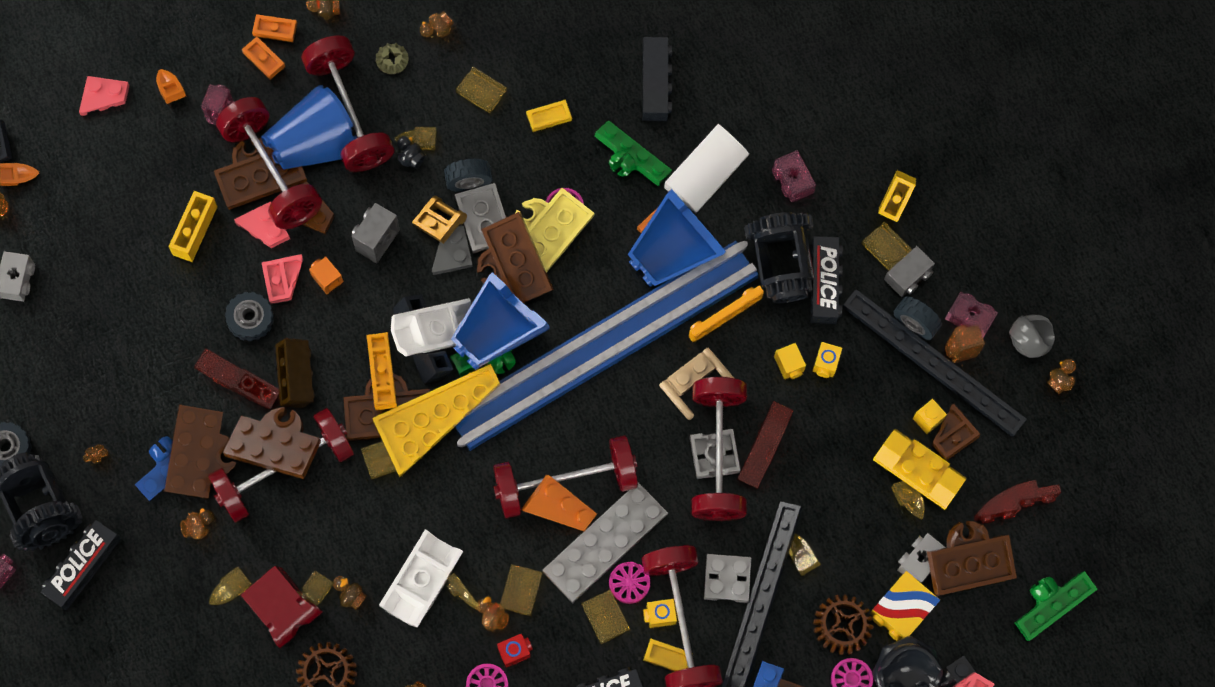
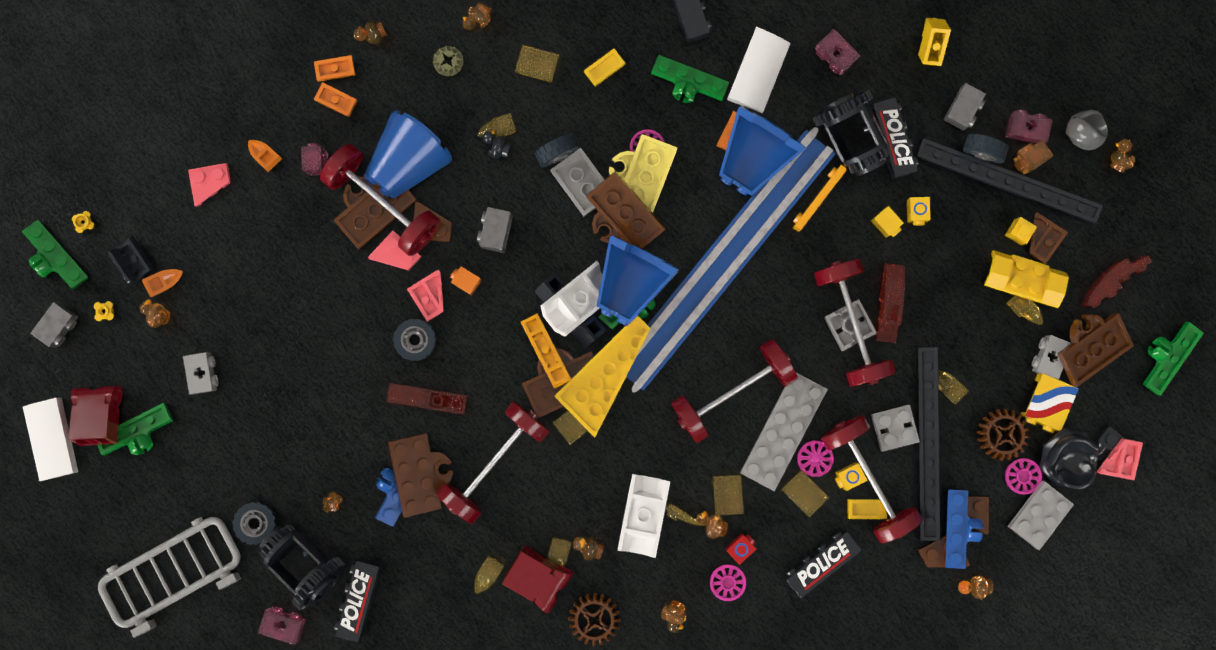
camera: 15 degrees left, 15 degrees up
yellow brick [169,191,217,262] -> none
clear orange animal [180,508,215,539] -> none
reddish brown plate [223,407,321,479] -> none
dark brown brick [275,338,314,408] -> none
dark red axle [301,35,395,172] -> none
pearl gold plate [412,196,467,244] -> none
dark grey wing [432,226,473,275] -> none
orange wing [521,474,597,531] -> none
tan plate [659,347,734,420] -> none
clear yellow plate [862,222,912,271] -> none

